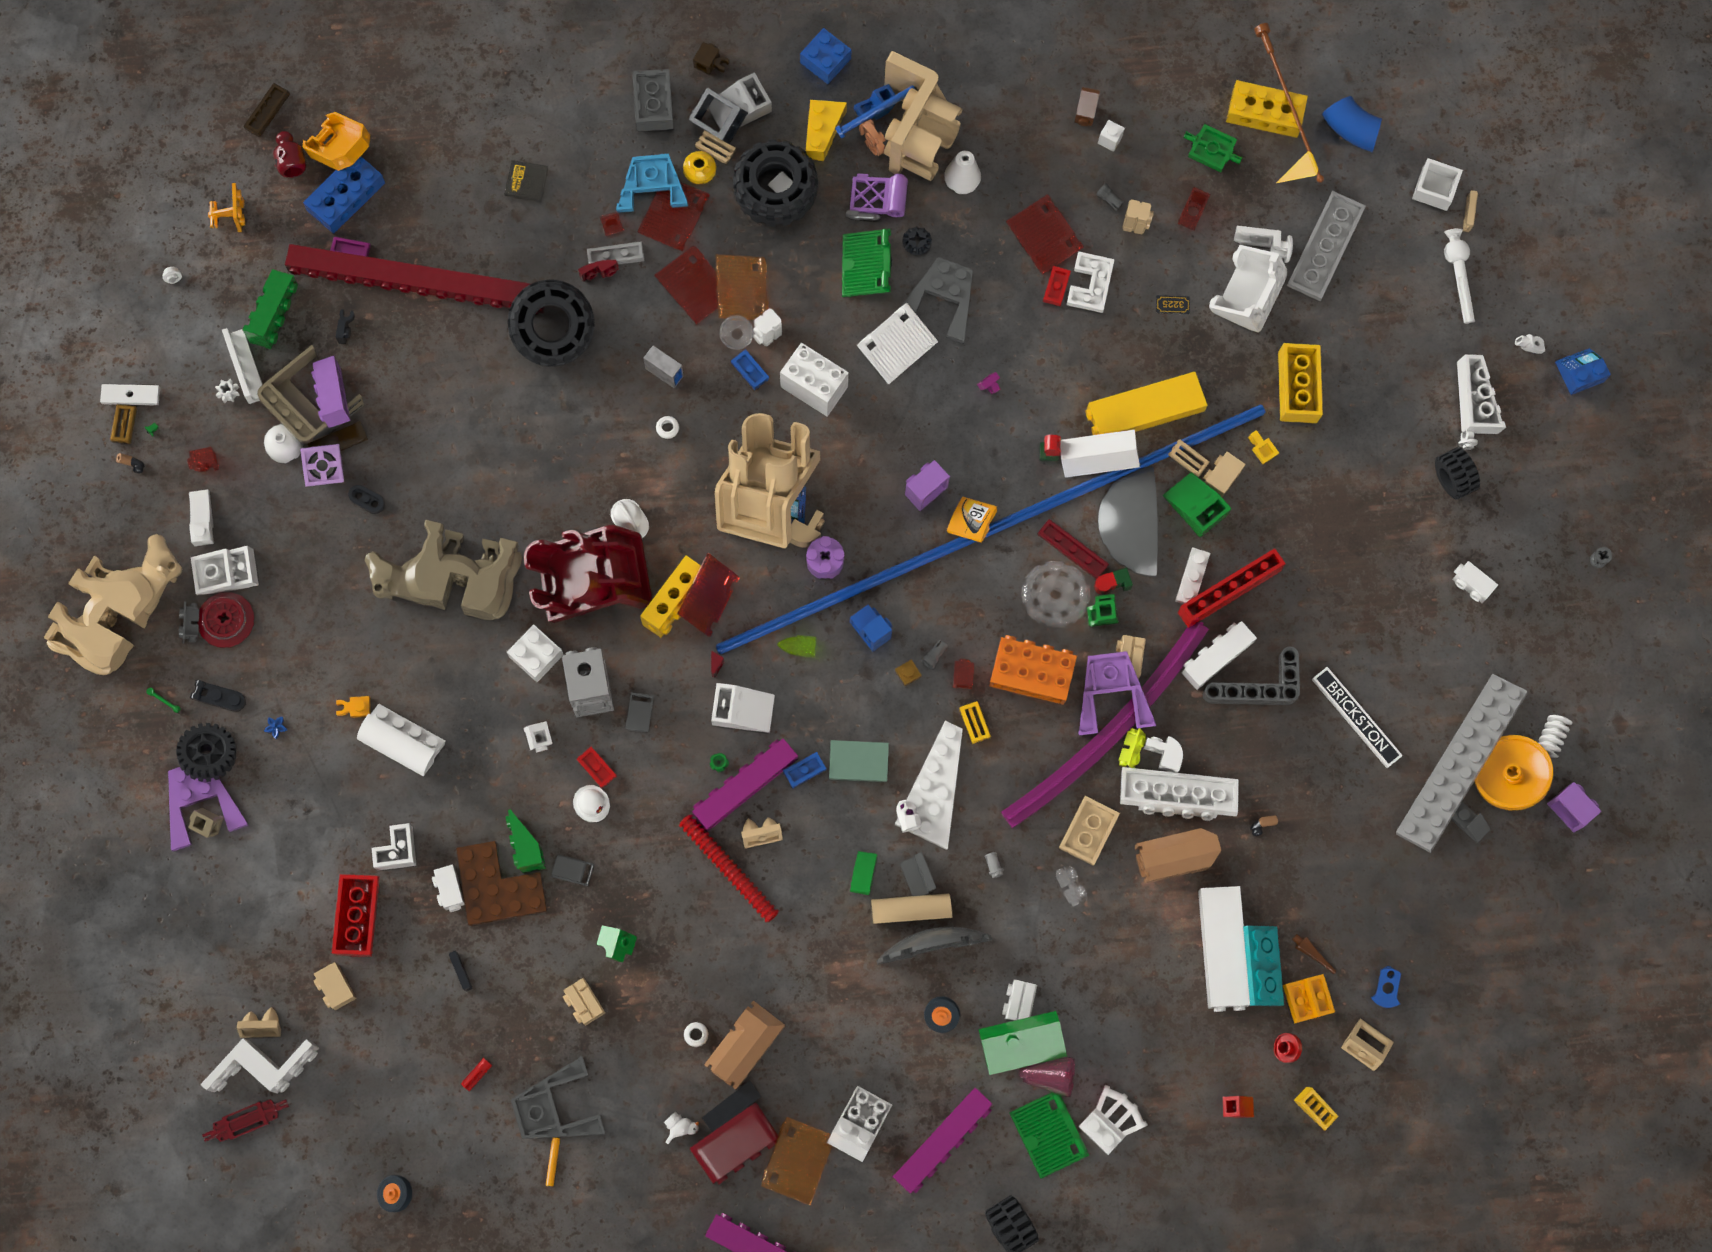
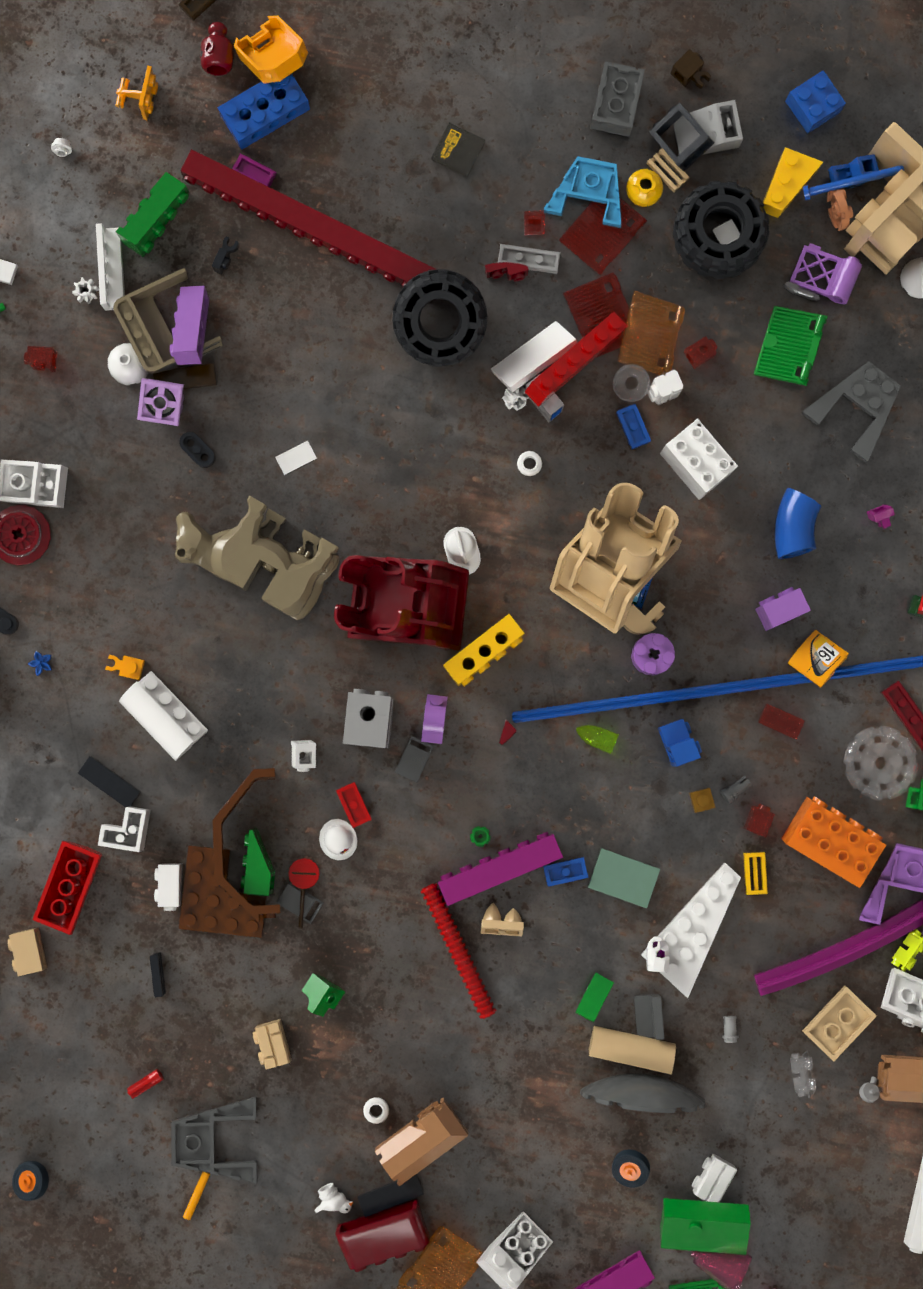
camera: 20 degrees right, 10 degrees up
white slope [189,489,214,546] -> none
white piece [507,624,564,682] -> none
clear red window [677,553,739,637] -> none
white slope [711,683,775,733] -> none
white window [857,303,938,384] -> none
black gear [902,226,932,255] -> none
none -> black tile [78,756,141,807]
none -> reddish brown panel [213,768,280,922]
none -> white sticker [275,440,317,475]
none -> red piece [288,858,320,929]
none -> medium lavender brick [421,694,448,744]
none -> white tile [491,321,578,392]
none -> white gear [502,386,529,411]
none -> red brick [525,312,628,407]
none -> clear red brick [683,336,717,369]
none -> clear red plate [758,704,805,740]
none -> blue brick [775,488,821,560]
none -> light grey piece [859,1077,880,1103]

